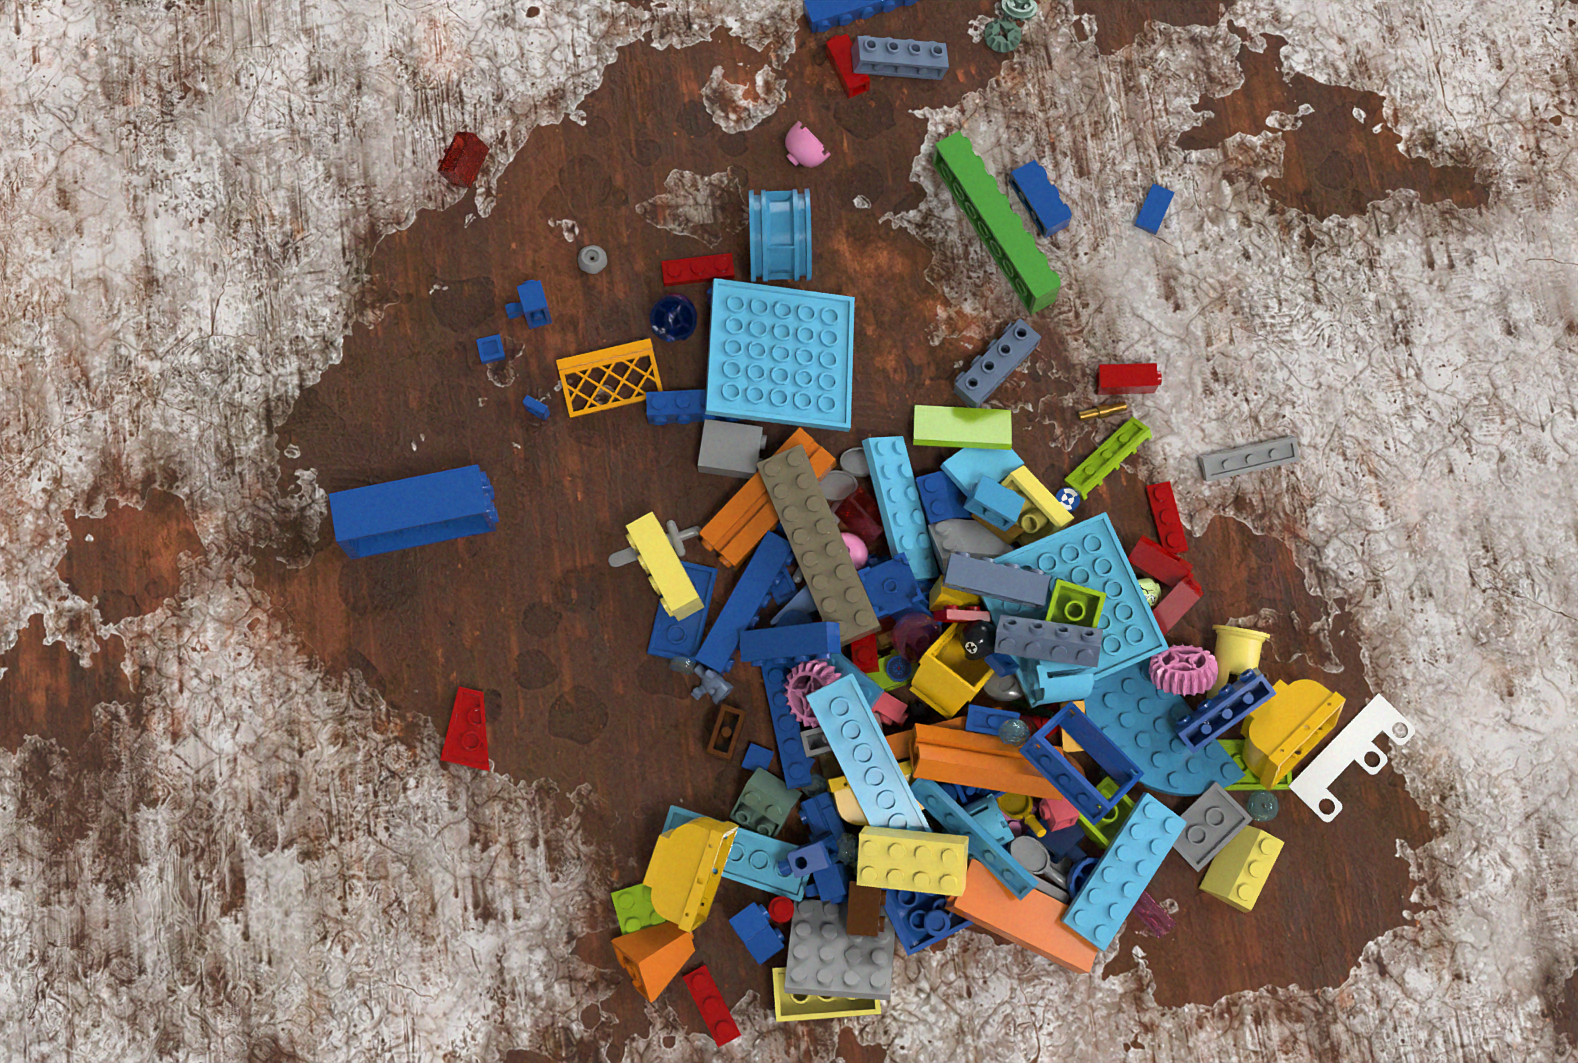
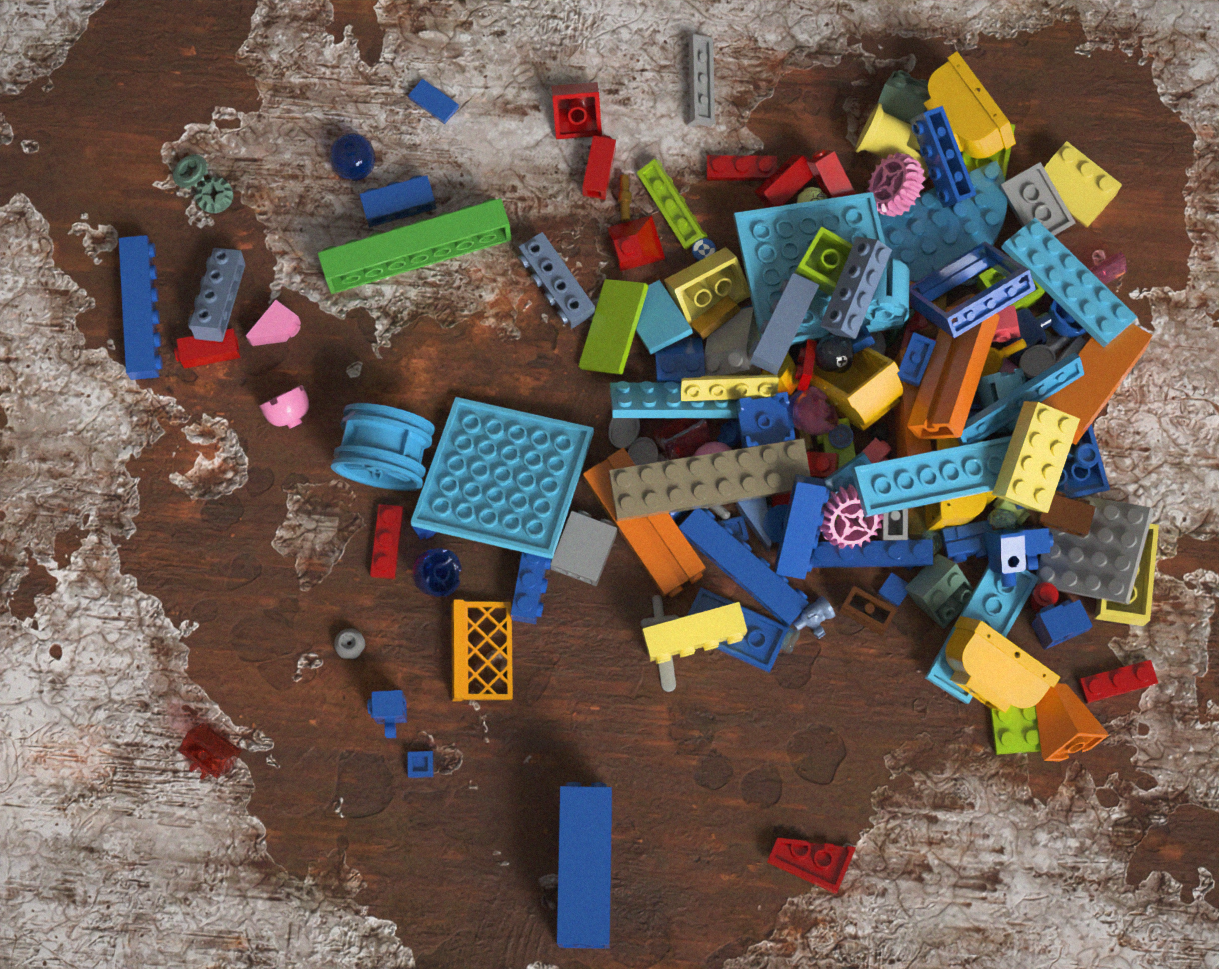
camera: 75 degrees left, 0 degrees up
blue tile [523,395,550,421] -> none
dark azure brick [963,475,1025,531] -> none
clear light blue plate [998,719,1031,747] -> none
clear light blue plate [1247,790,1279,822] -> none
white piece [1288,693,1415,822] -> none
none -> bright pink slope [246,300,301,346]
none -> clear blue cylinder [329,133,376,181]
none -> red slope [551,82,602,140]
none -> red slope [607,215,665,272]
none -> light yellow bracket [680,374,779,401]
none -> sand green slope [878,70,930,123]

